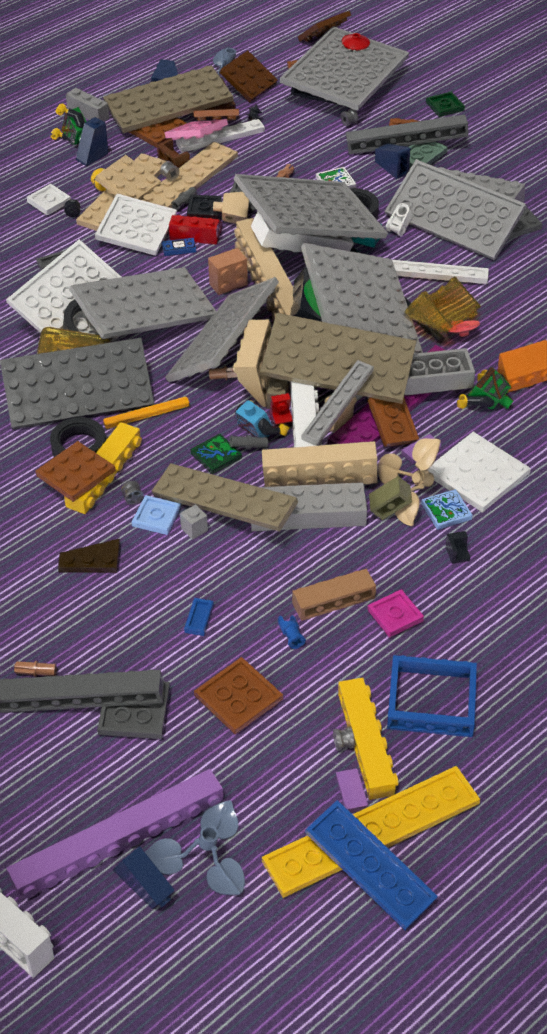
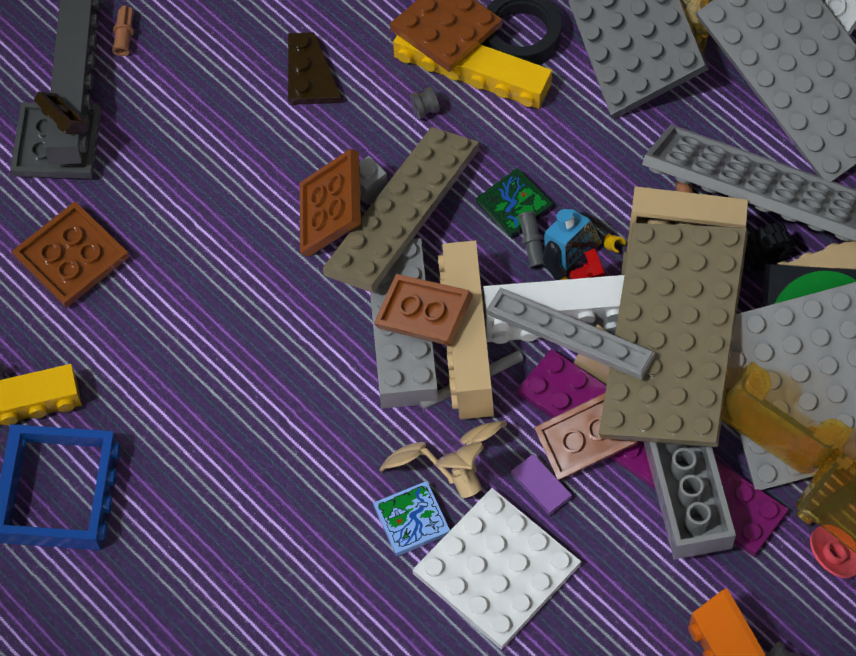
camera: 90 degrees right, 15 degrees up
light orange axle [103,396,189,429] -> none
light blue tile [132,495,181,535] -> none
blue tile [184,598,214,636] -> none
blue piece [278,615,306,649] -> none
medium nougat brick [292,569,376,621] -> none
dark pink plate [367,589,424,638] -> none
olive brick [369,476,412,520] -> none
black panel [445,531,470,564] -> none
torso [457,366,513,410] -> none
none -> dark brown plate [34,91,89,134]
none -> dark orange plate [299,148,361,257]
none -> dark orange plate [374,274,473,346]
none -> clear yellow windscreen [722,361,853,474]

